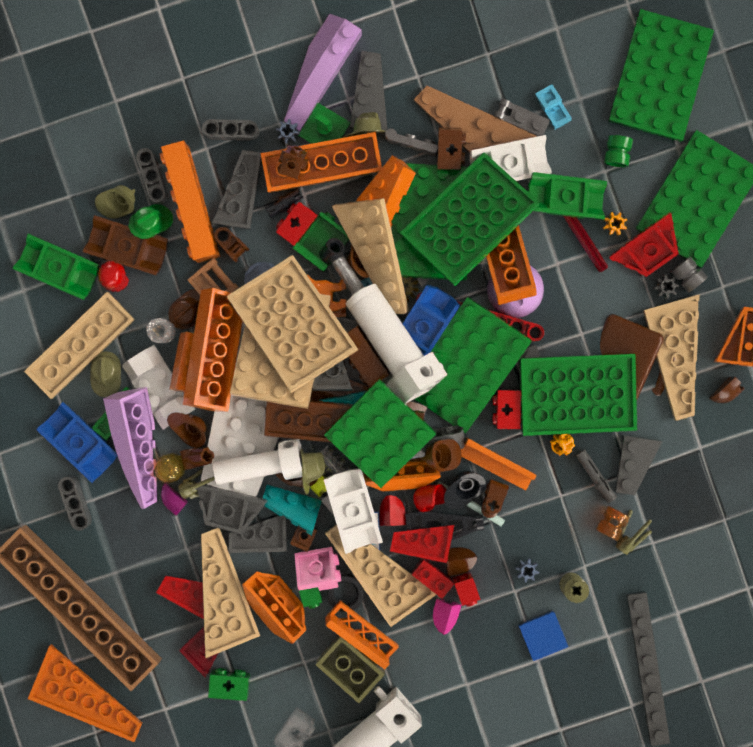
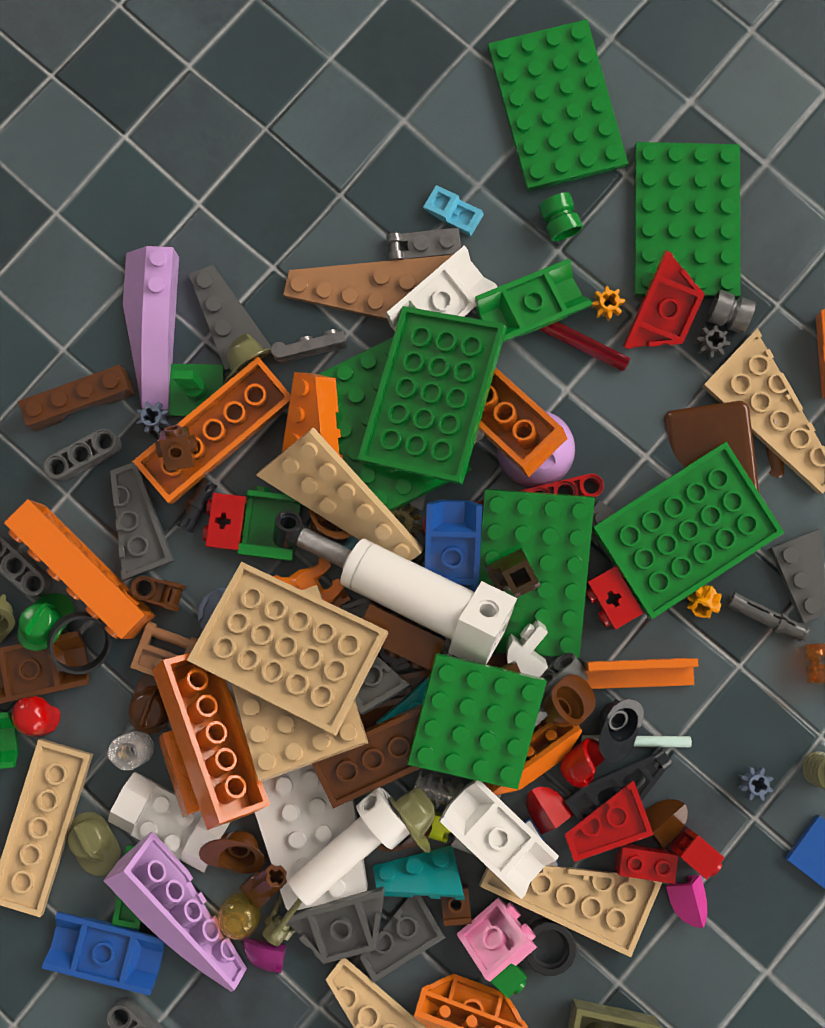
camera: 30 degrees left, 5 degrees down
orange fence [325,601,399,670] -> none
reddish brown brick [437,127,466,169] -> none
reddish brown piece [481,479,509,518] -> none
none -> reddish brown arch [18,364,136,432]
none -> black tyre [47,612,111,674]
none -> dark brown brick [485,548,541,598]
none -> white brick [506,620,548,677]

